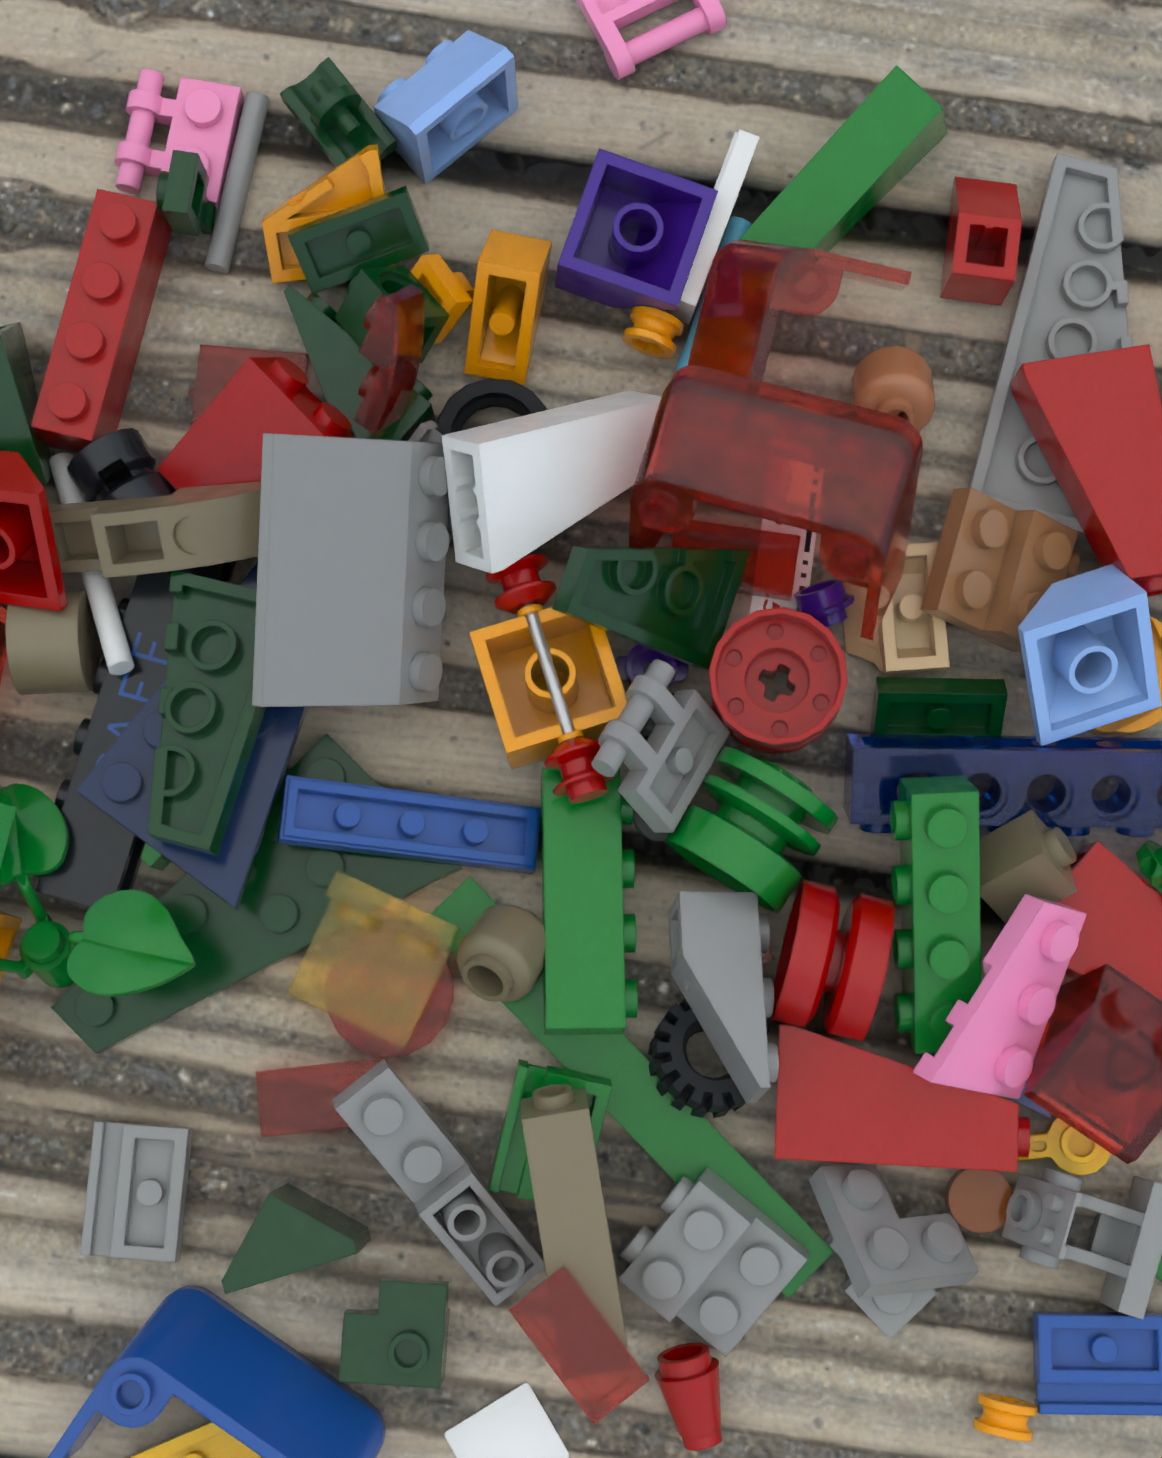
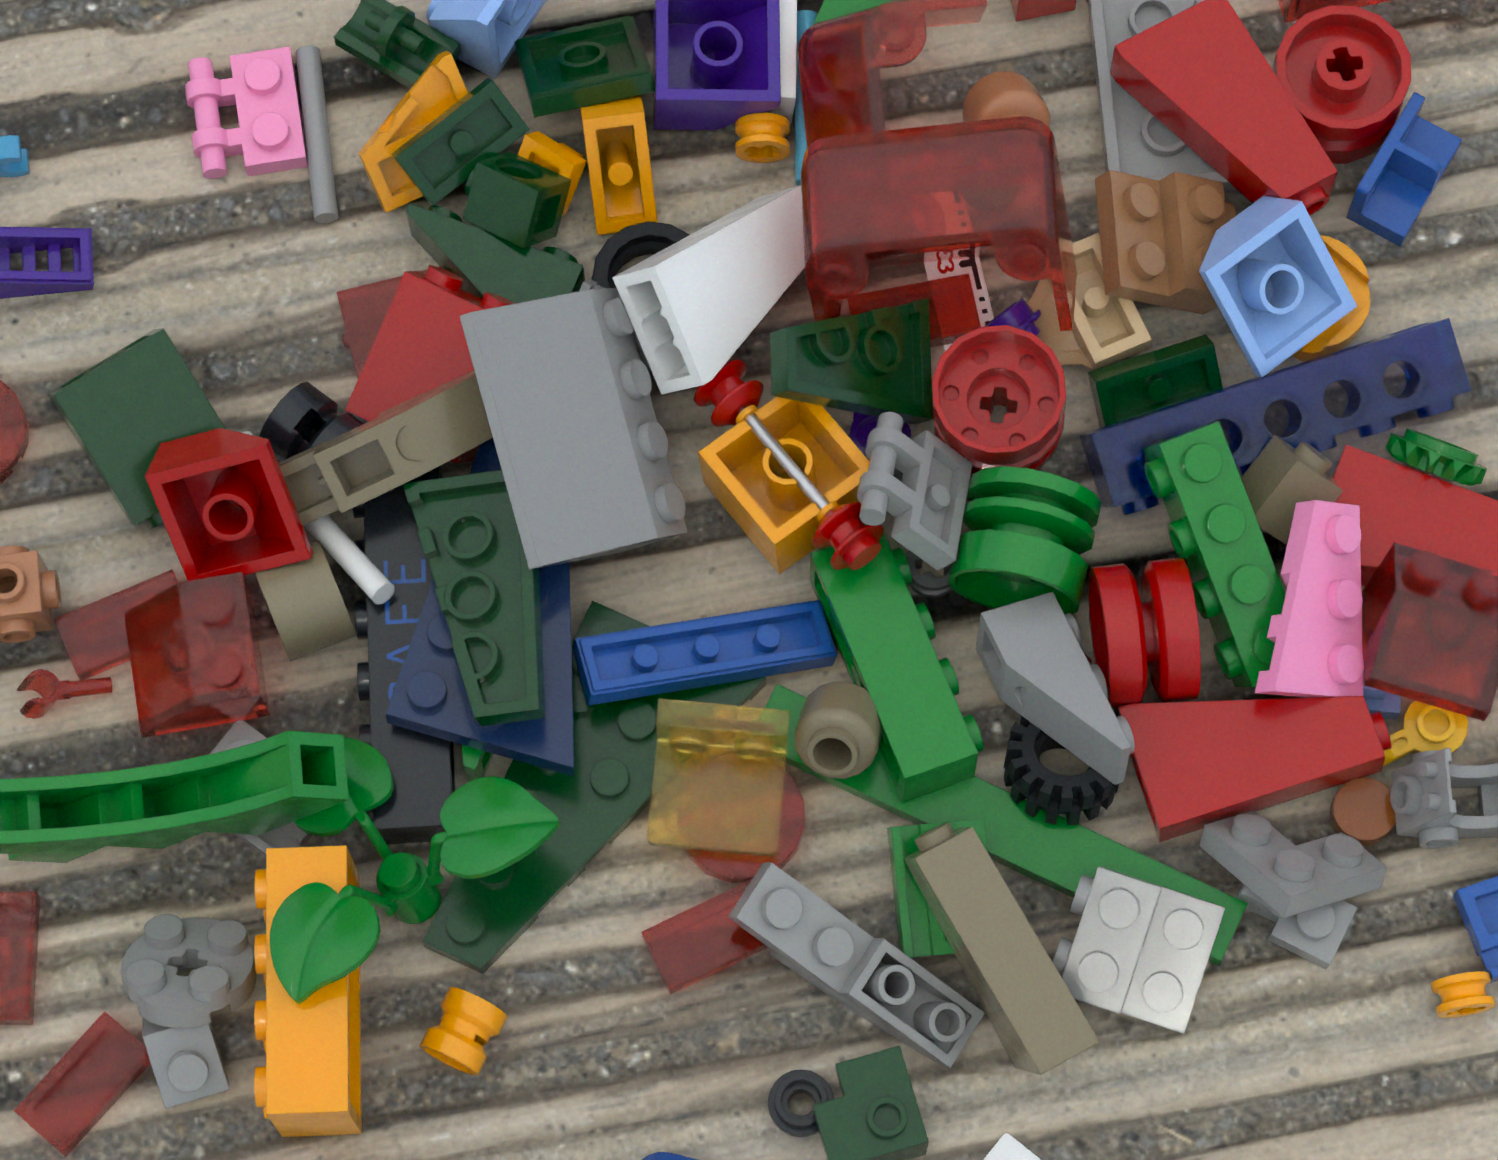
camera: 20 degrees left, 10 degrees down
red brick [30,189,172,453] -> none
light grey plate [80,1121,193,1263] -> none
dark green plate [156,150,216,237] -> none
dark green slope [221,1183,371,1294] -> none
clear red slope [353,284,425,434] -> none
clear red tile [509,1265,649,1424] -> none
red cone [654,1343,723,1451] -> none
none -> light orange wheel [419,987,508,1076]
none -> dark green plate [514,15,655,118]
none -> black plate [768,1070,834,1137]

